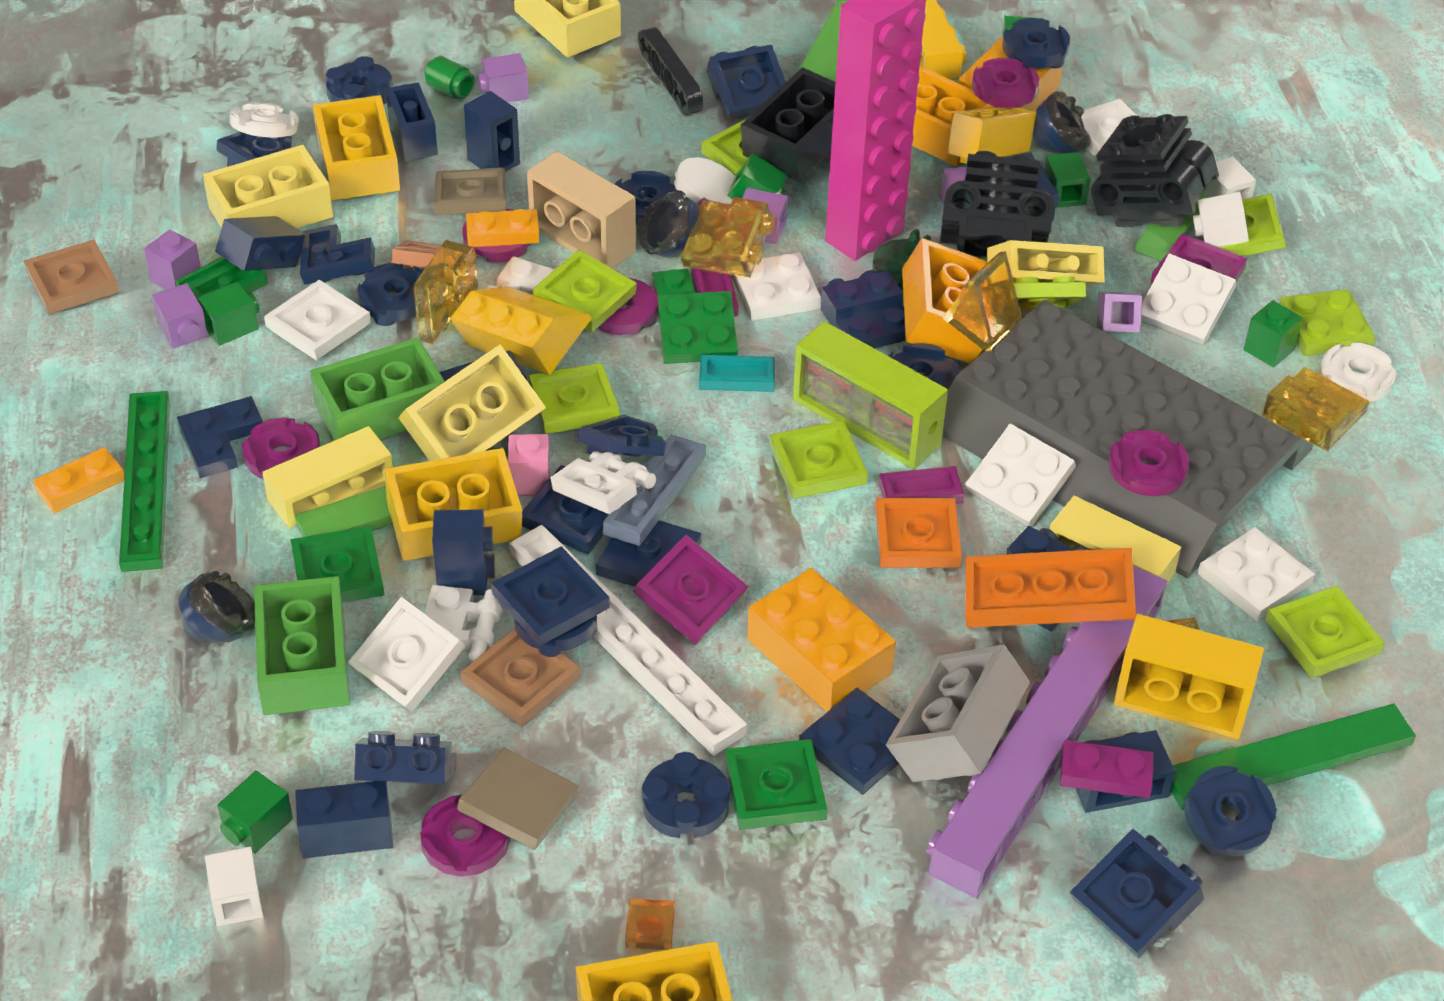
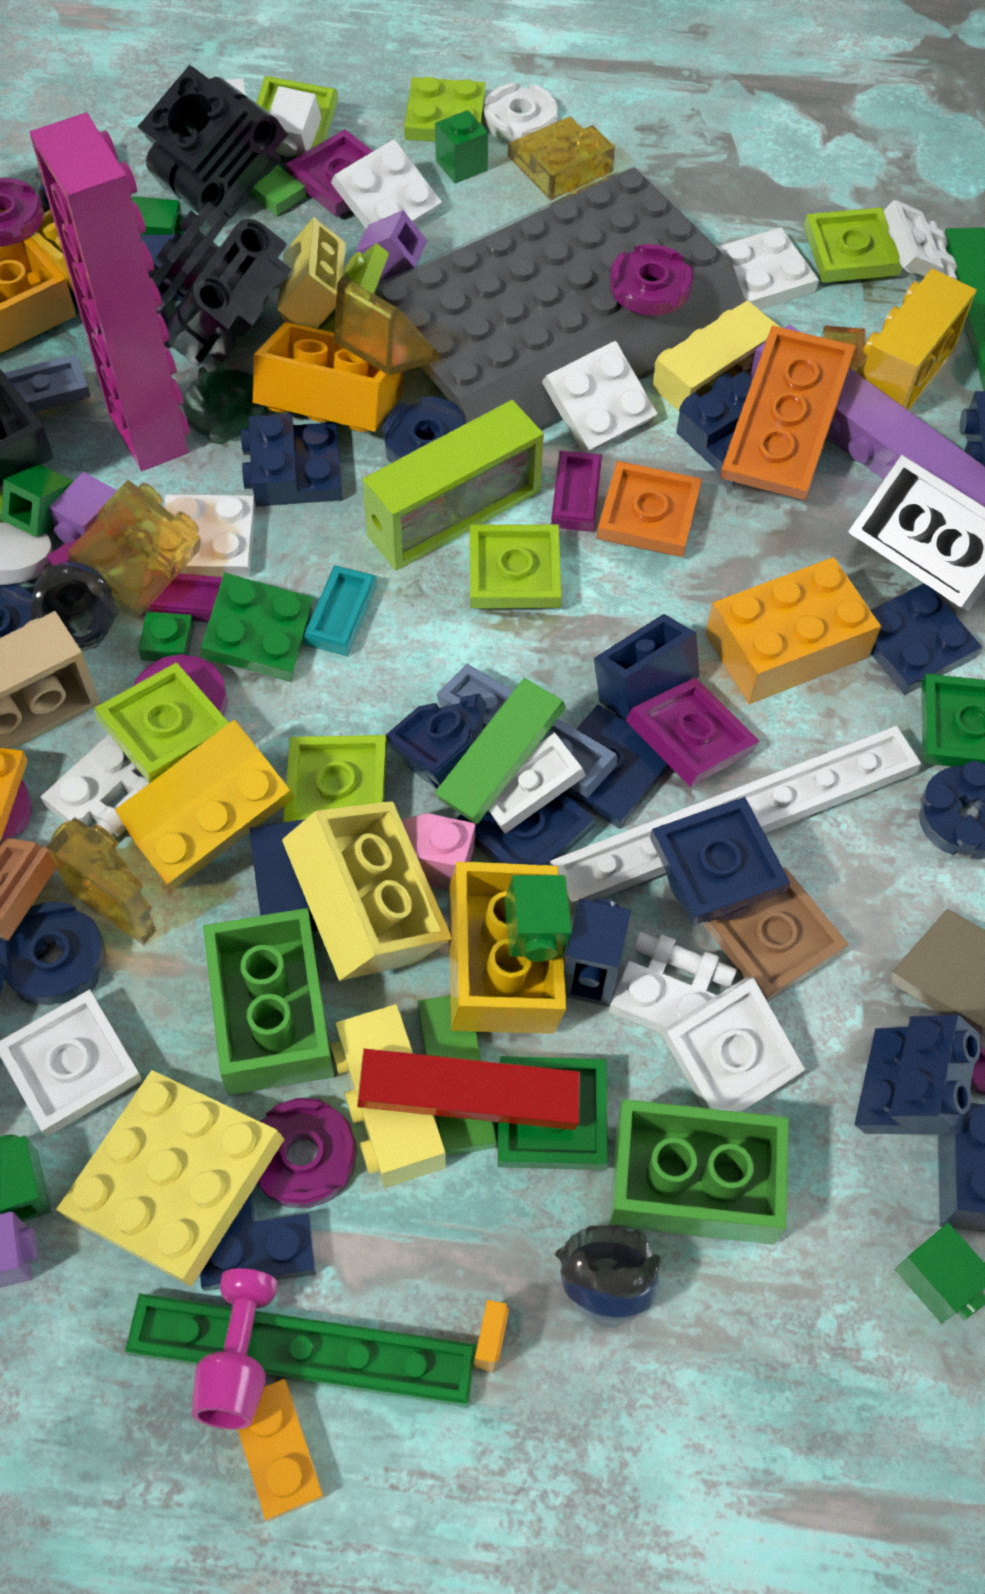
camera: 75 degrees left, 15 degrees up
none -> light yellow plate [56,1070,284,1287]
none -> dark pink piece [192,1268,278,1430]
none -> red tile [357,1048,580,1130]
none -> bright green tile [435,678,566,824]
none -> light orange tile [474,1299,509,1373]
none -> green brick [504,875,572,962]
none -> dark blue brick [594,614,700,719]
none -> white plate [884,199,958,280]

